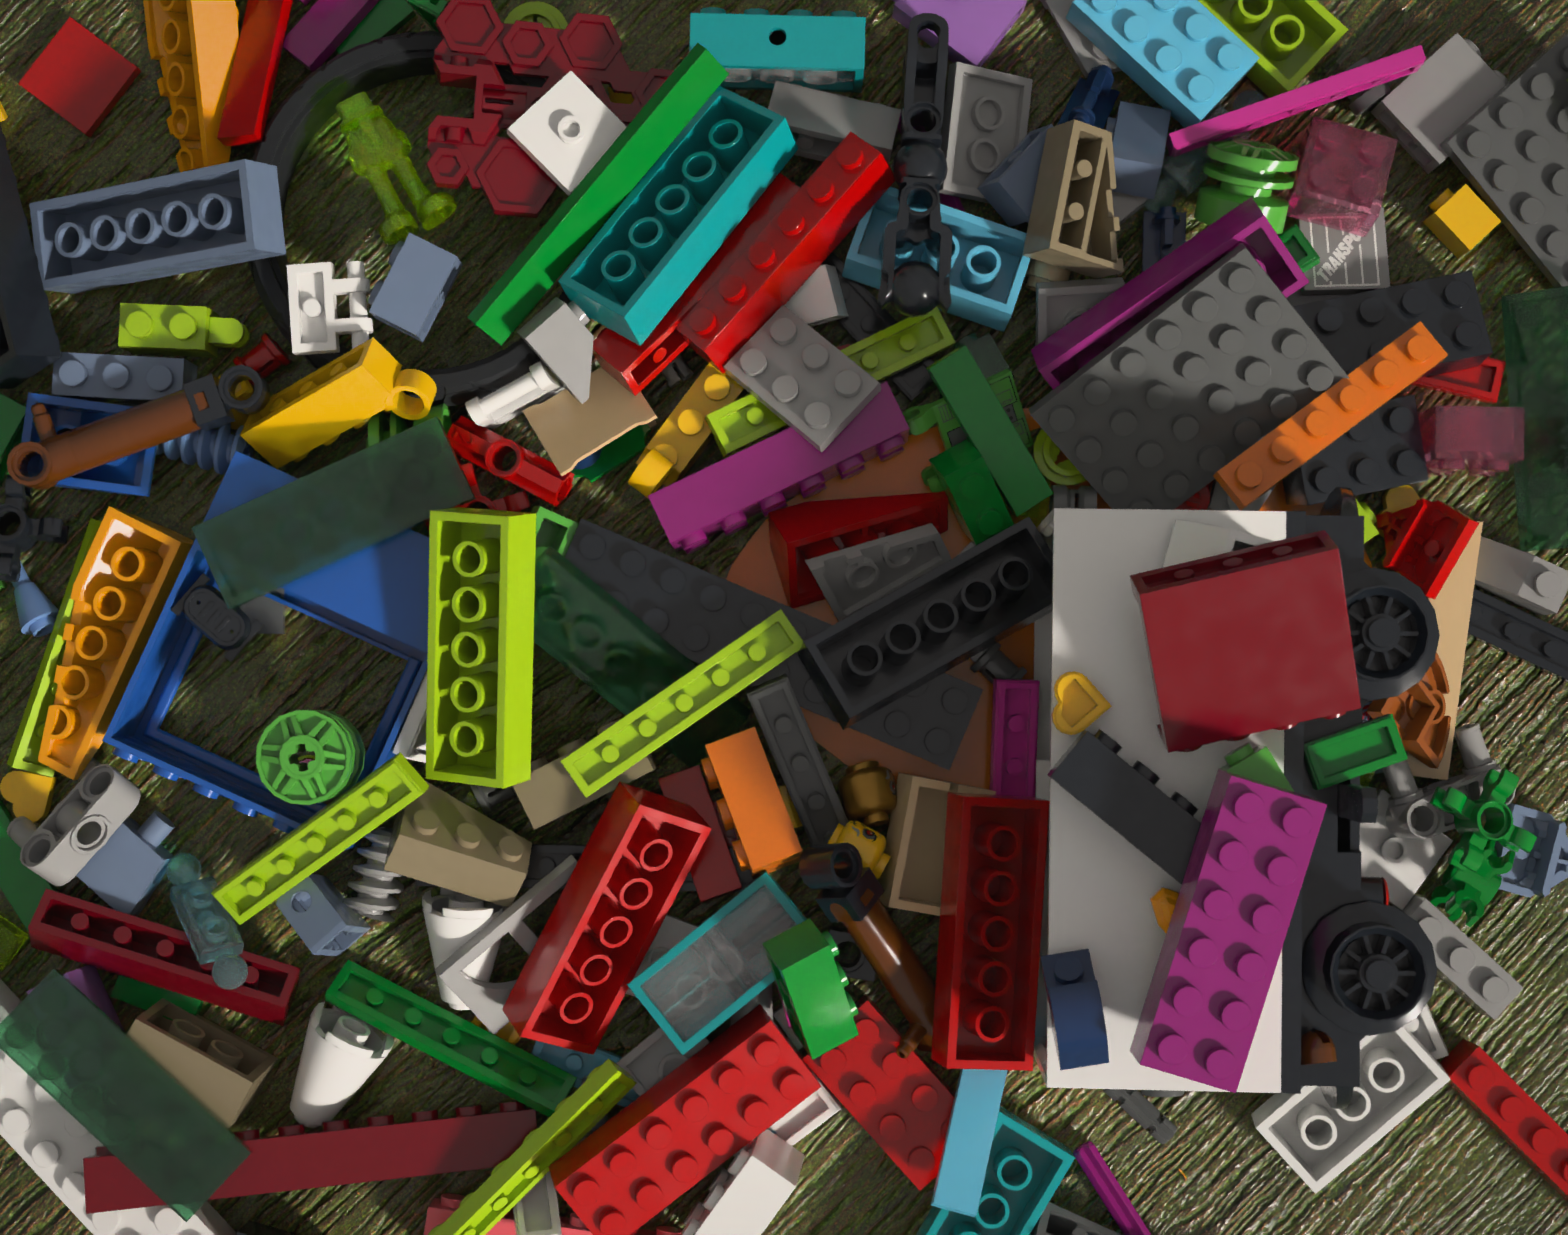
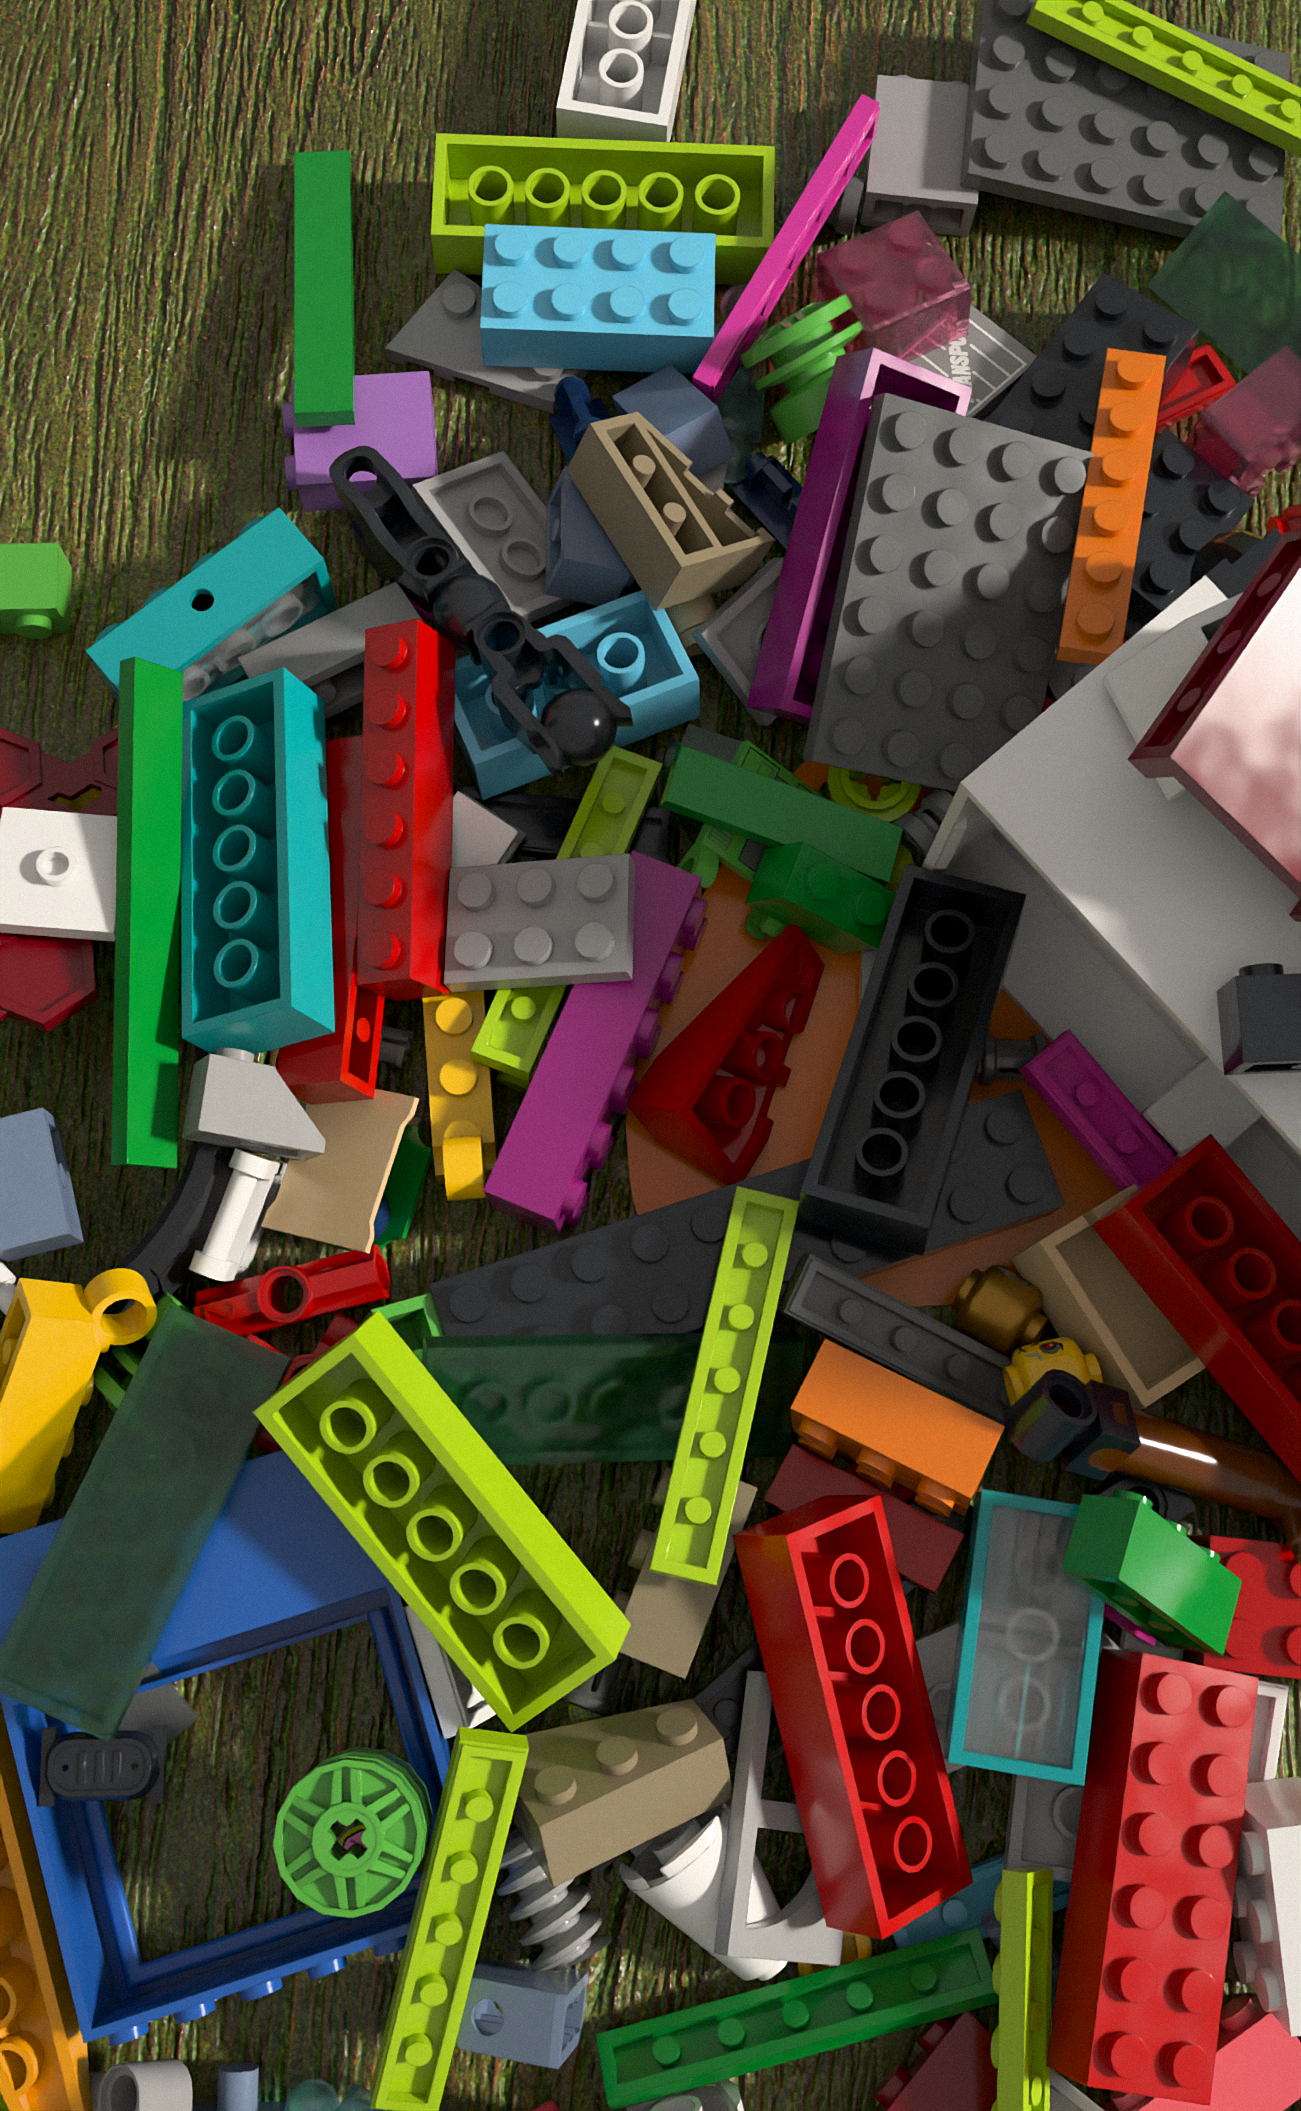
camera: 50 degrees left, 10 degrees down
light grey wing [805,523,951,621] -> none
yellow tile [1051,671,1112,735] -> none
yellow brick [1423,184,1501,259] -> none

